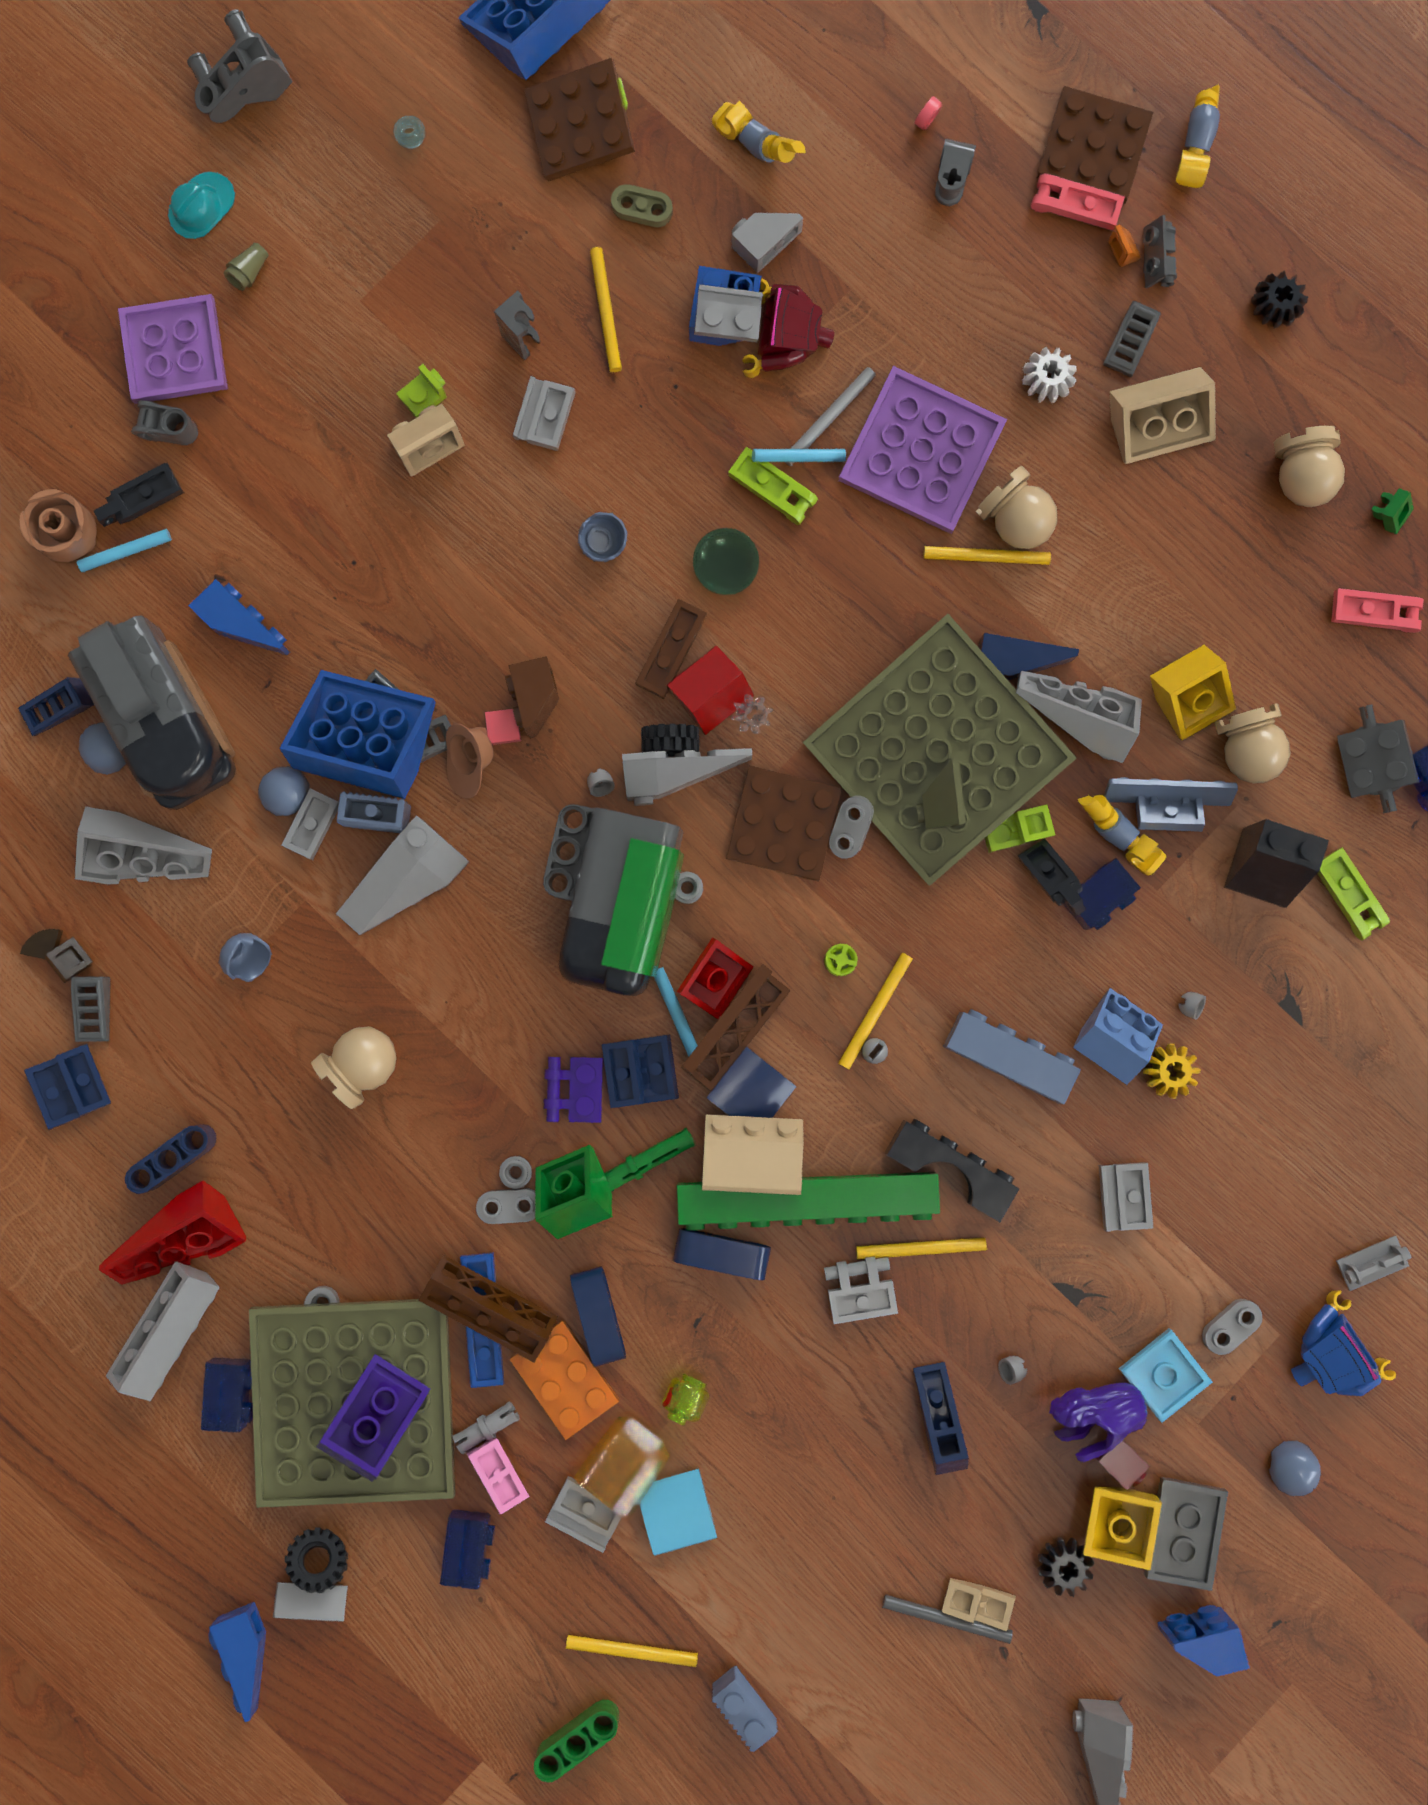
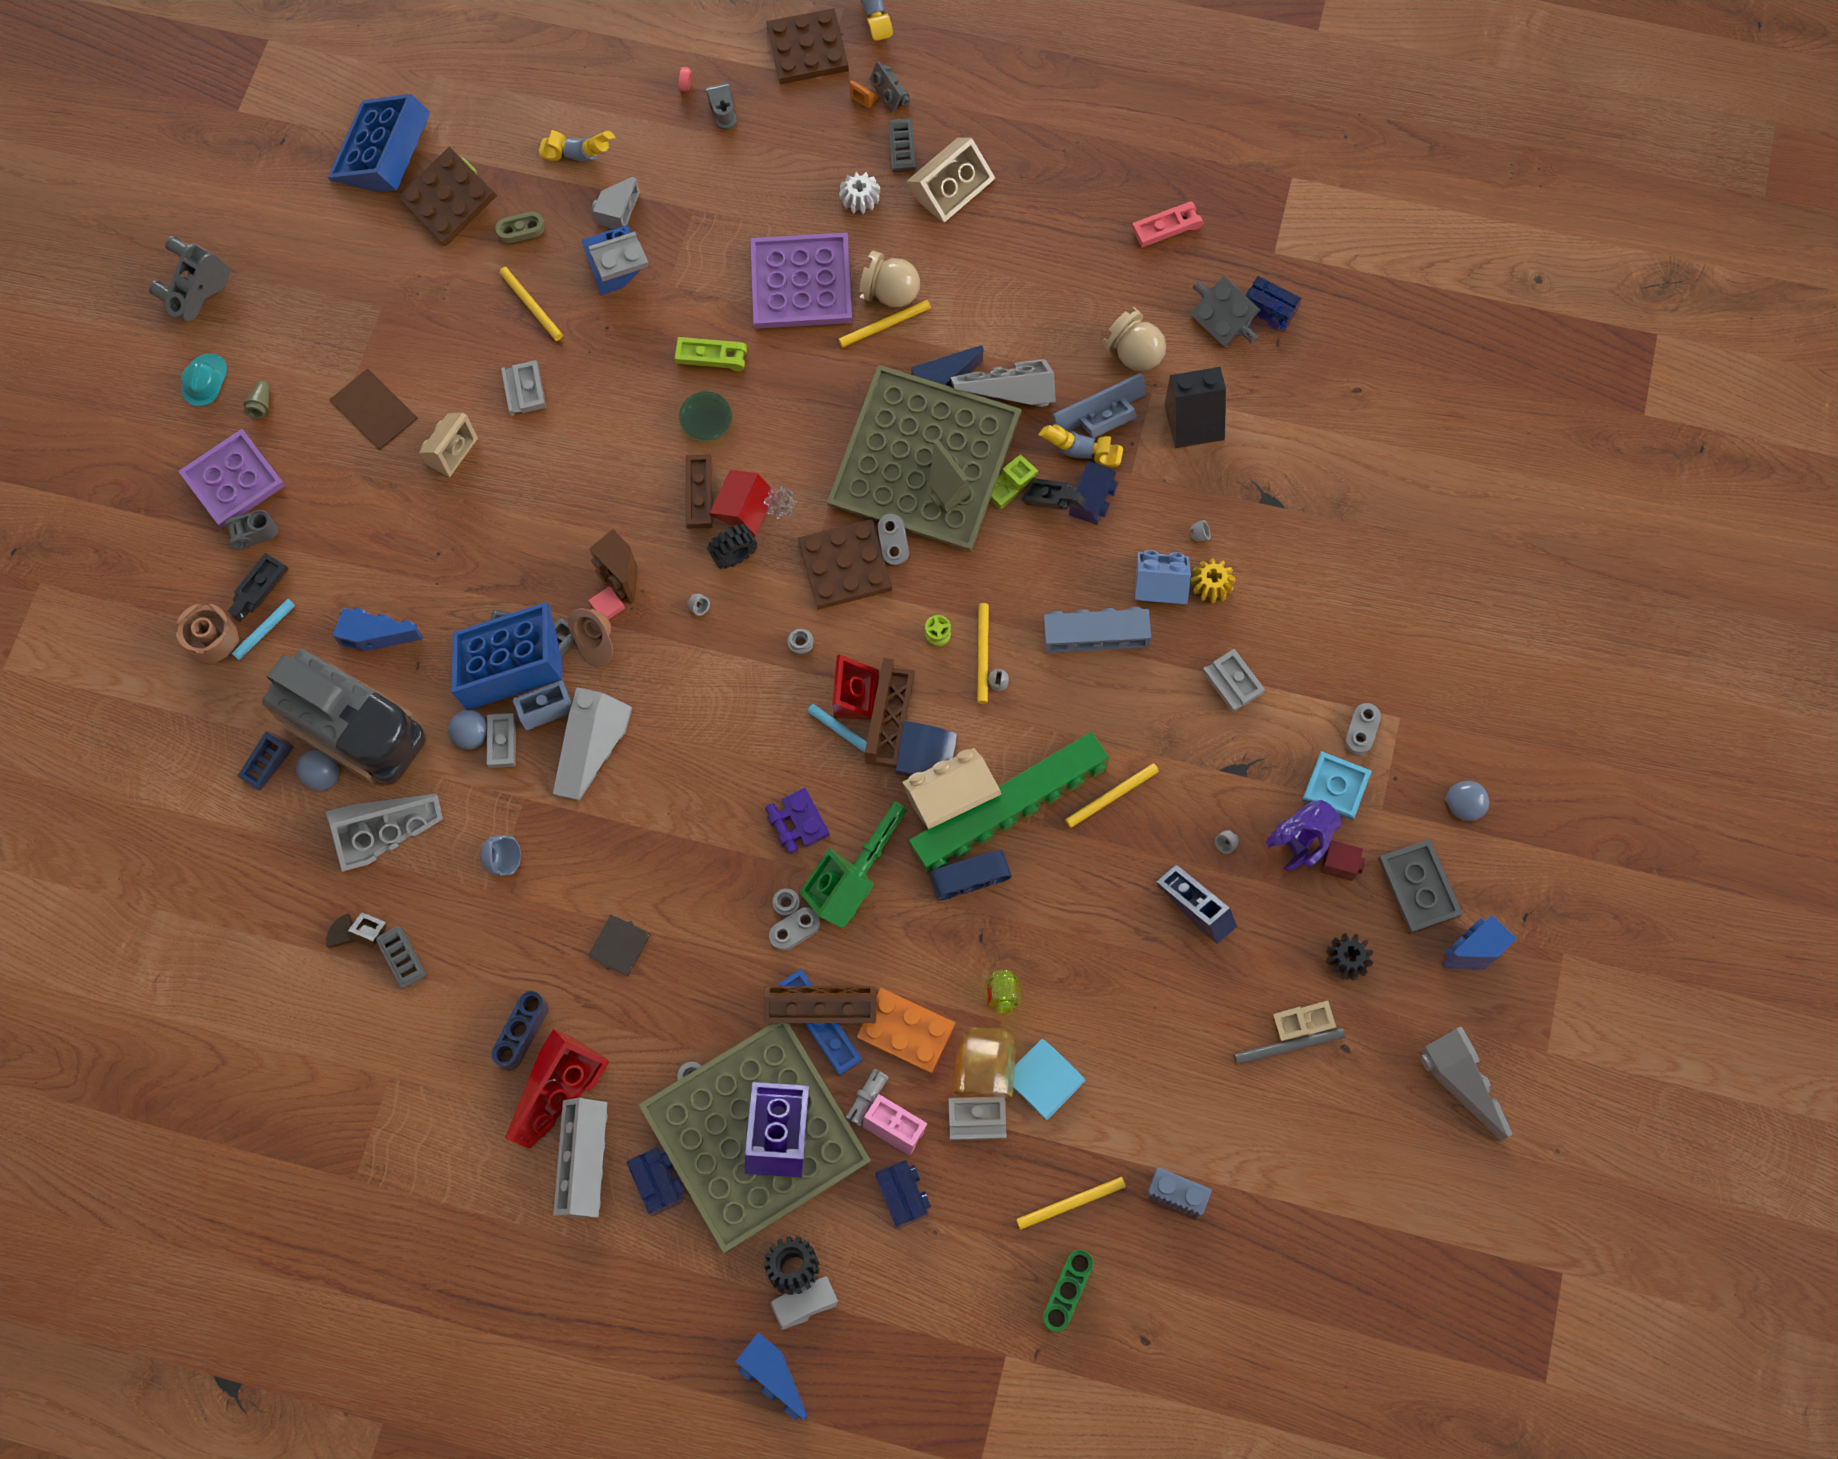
camera: 25 degrees left, 15 degrees down
dark blue slope [24,1044,111,1130] -> none
tan tile [311,1027,397,1109] -> none
clear light blue plate [394,116,425,149] -> none
lime bracket [396,364,447,418] -> none
dark grey hinge [494,290,540,360] -> none
piece [543,804,684,996] -> none
dark blue beam [570,1266,626,1367] -> none
sand blue hair [578,512,627,562] -> none
dark blue slope [602,1034,679,1108] -> none
light grey wedge [622,748,752,806] -> none
dark red torso [742,279,834,378] -> none
medium azure bar [752,449,846,462] -> none
light grey bar [785,367,876,466] -> none
light grey plate [824,1256,898,1324] -> none
black arch [884,1119,1020,1222] -> none
coral plate [1031,174,1125,231] -> none
yellow slope [1083,1487,1162,1570] -> none
yellow slope [1150,645,1236,740] -> none
black gear [1251,271,1308,329] -> none
tan tile [1274,426,1345,508] -> none
blue torso [1291,1290,1396,1397] -> none
lime plate [1317,847,1390,941] -> none
light grey hinge [1336,1236,1411,1291] -> none
green tile [1372,488,1414,534] -> none
none -> reddish brown piece [330,369,418,450]
none -> clear smoke piece [588,914,651,976]

